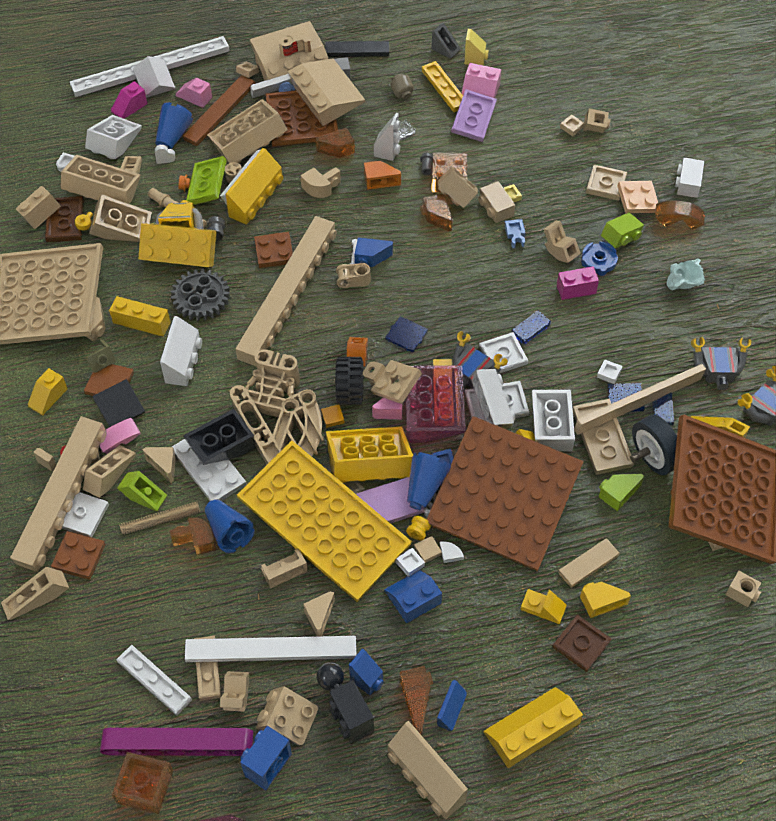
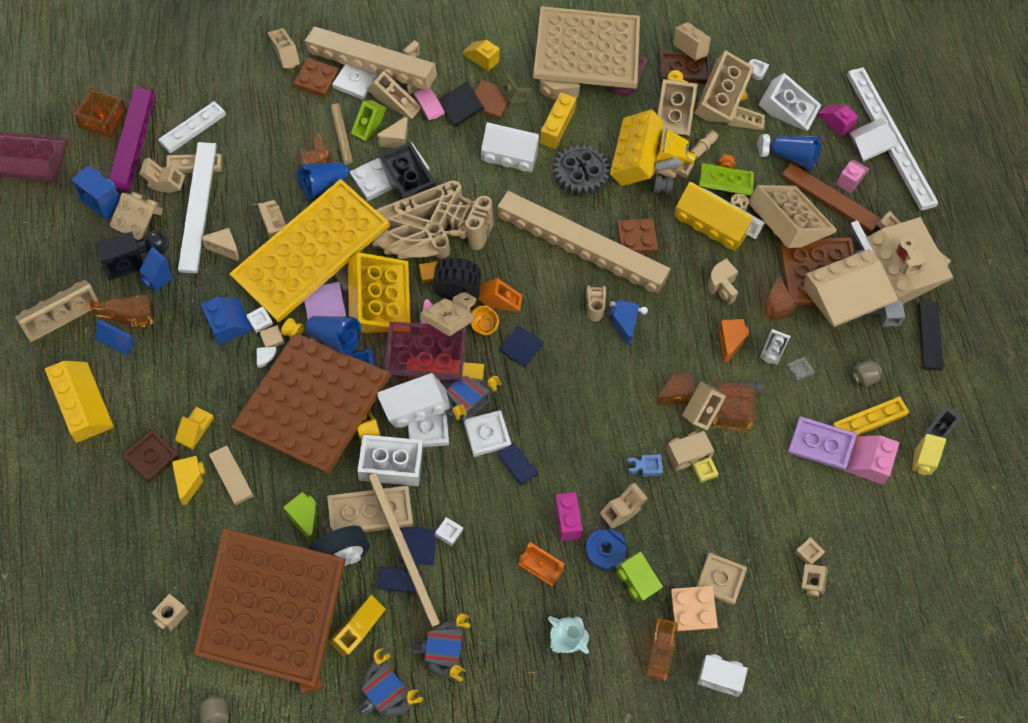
camera: 90 degrees right, 5 degrees up
none -> light orange hair [470,305,500,336]
none -> orange hinge [518,542,565,587]

